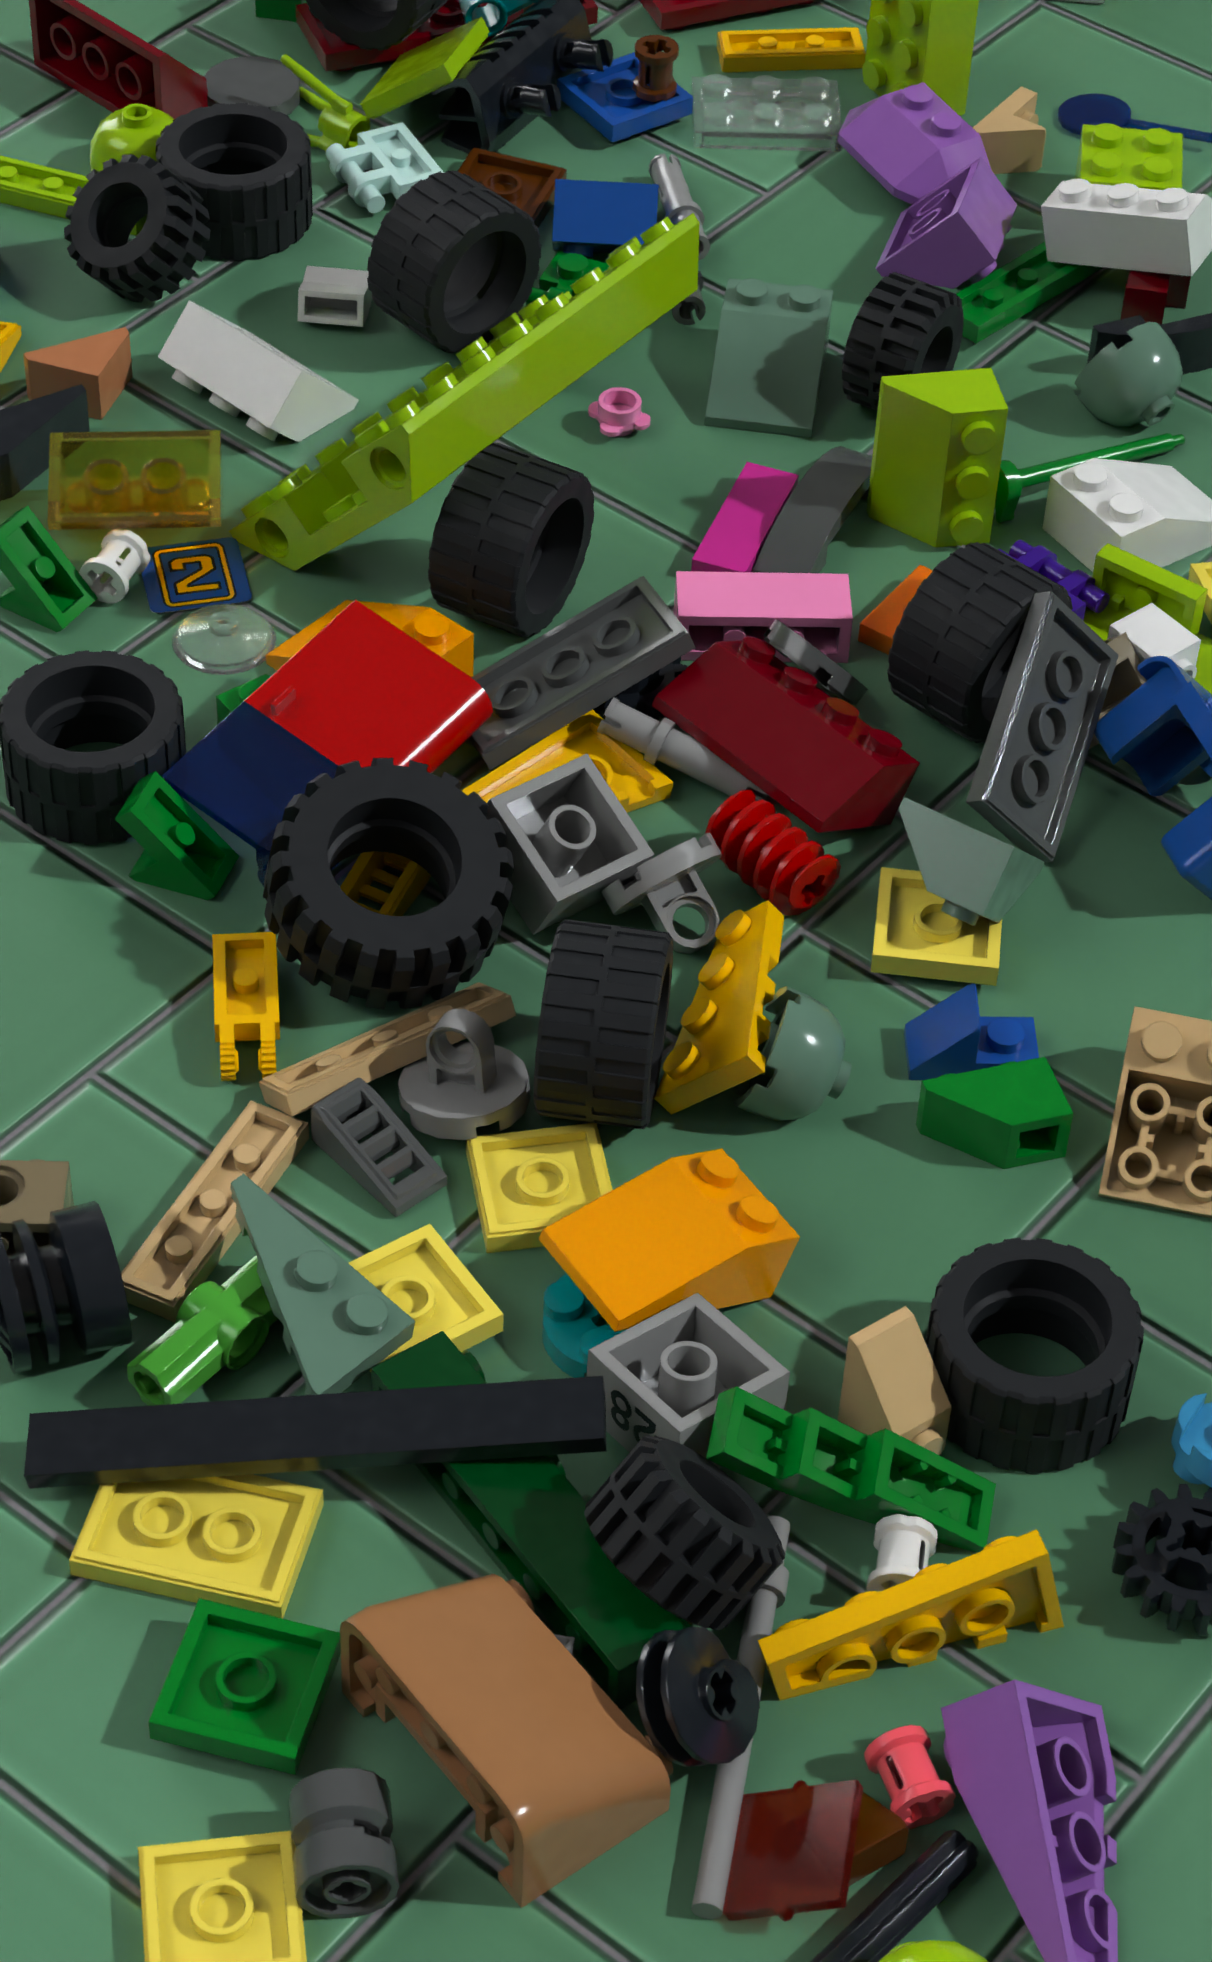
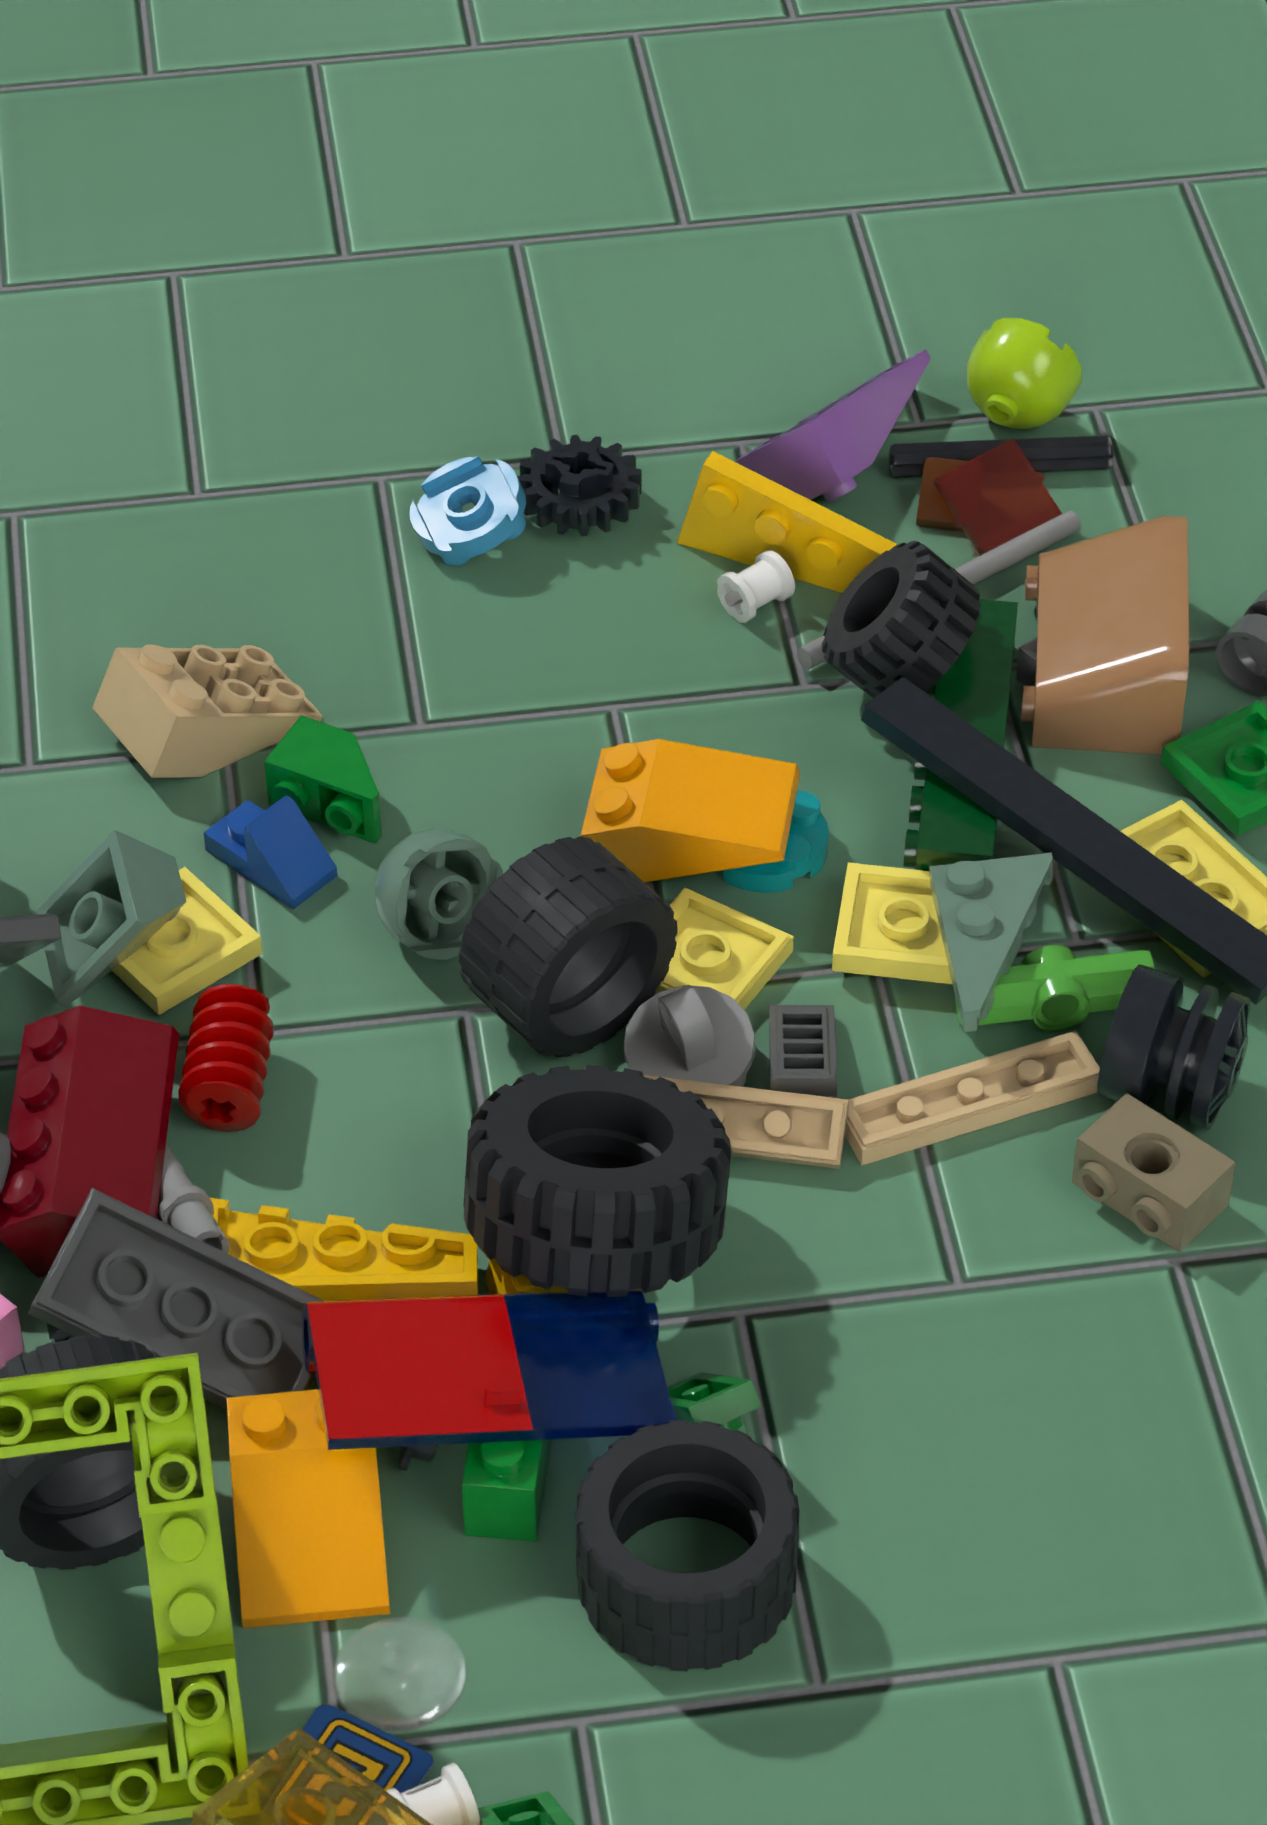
camera: 135 degrees left, 0 degrees up
yellow hinge [212,932,280,1081] -> none
light grey brick [486,754,655,935] -> none
light grey brick [587,1292,790,1468] -> none
light grey tile [602,833,722,954] -> none
black piece [636,1627,760,1768] -> none
yellow wing [654,900,784,1115] -> none
green slope [706,1386,996,1552] -> none
tan slope [838,1306,951,1455] -> none
coral bush [864,1725,956,1829] -> none
black tyre [925,1238,1144,1473] -> none

